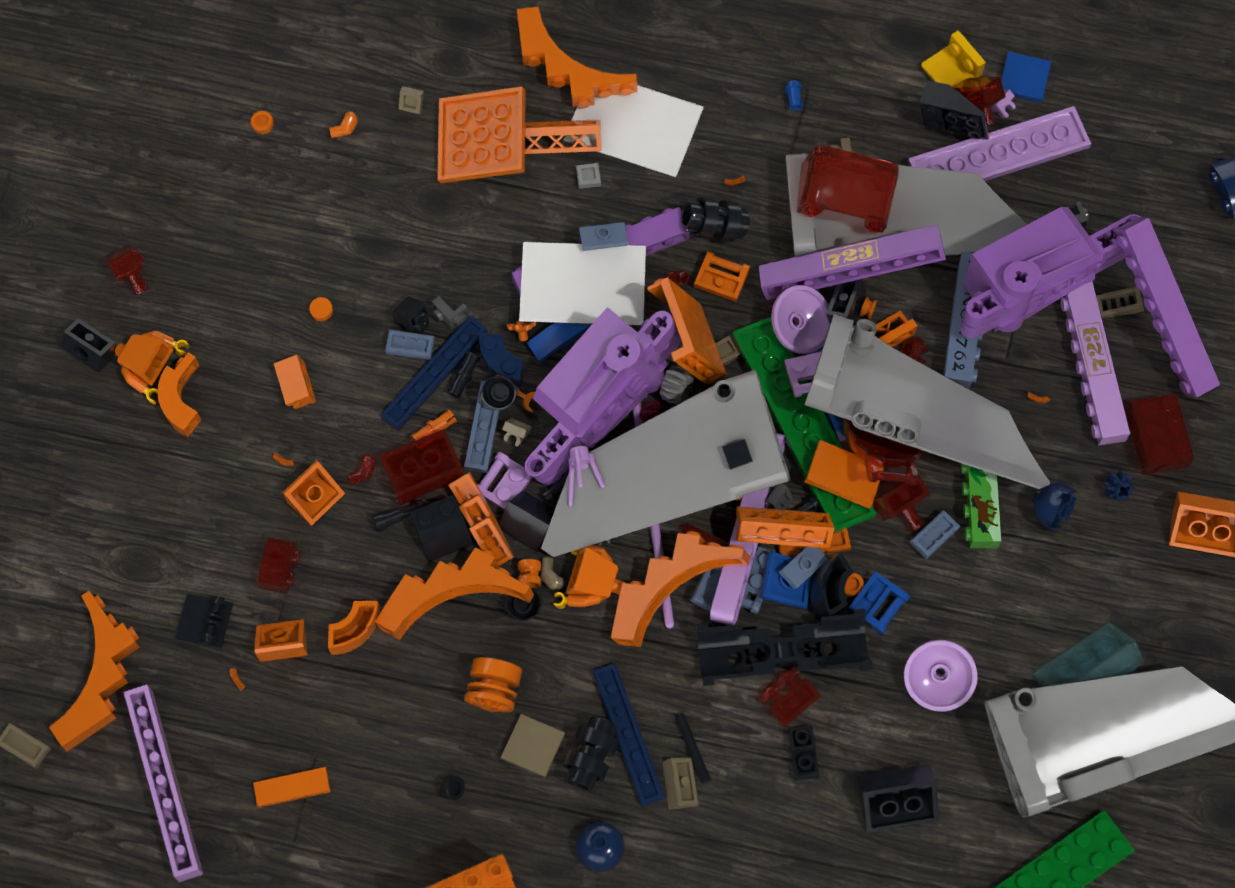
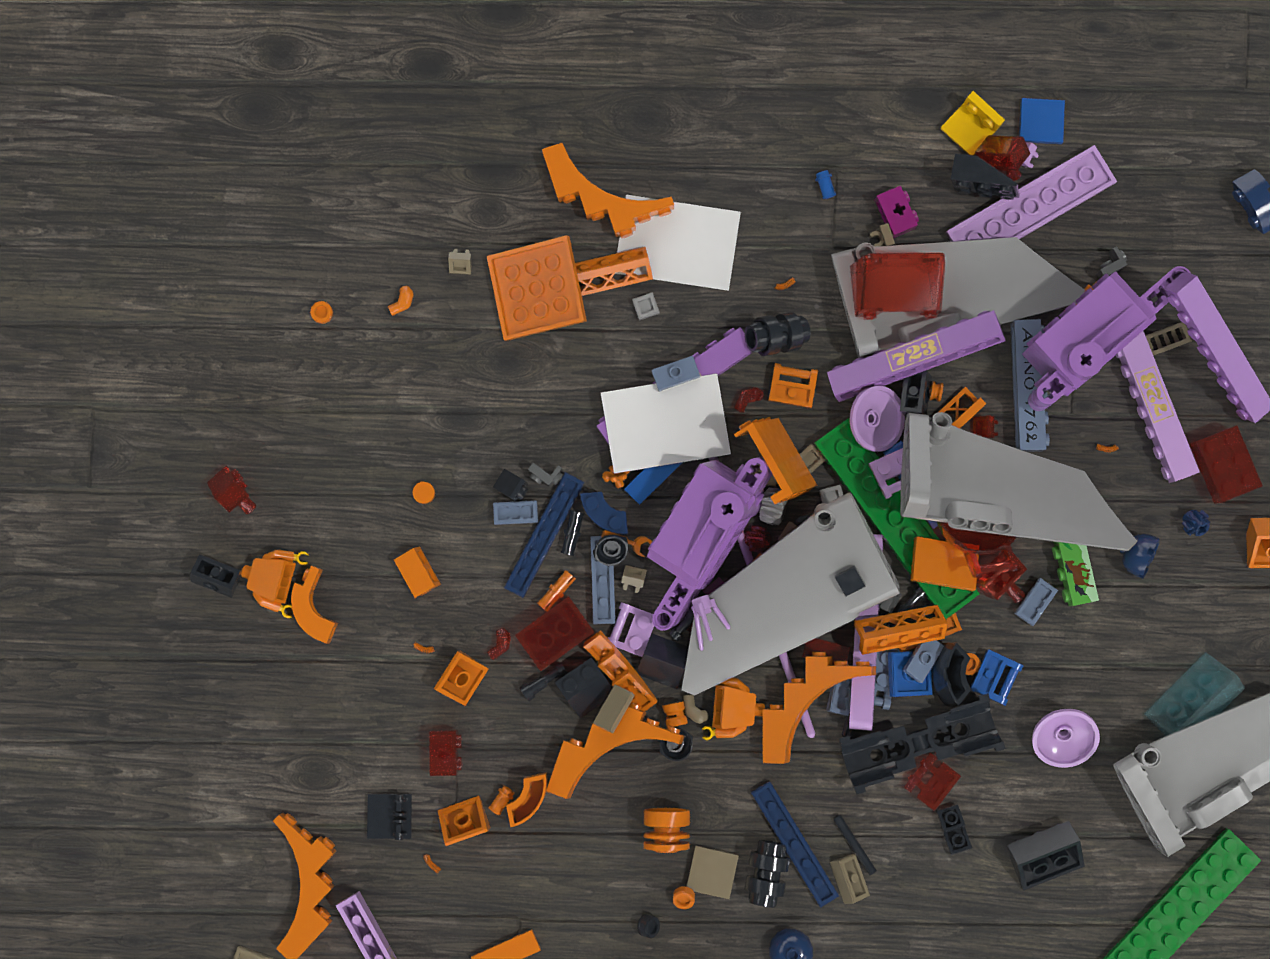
camera: 10 degrees left, 15 degrees up
none -> orange pin [488,786,514,815]
none -> dark tan tile [593,685,635,733]
none -> orange tile [673,886,695,909]
none -> magenta brick [874,186,919,238]

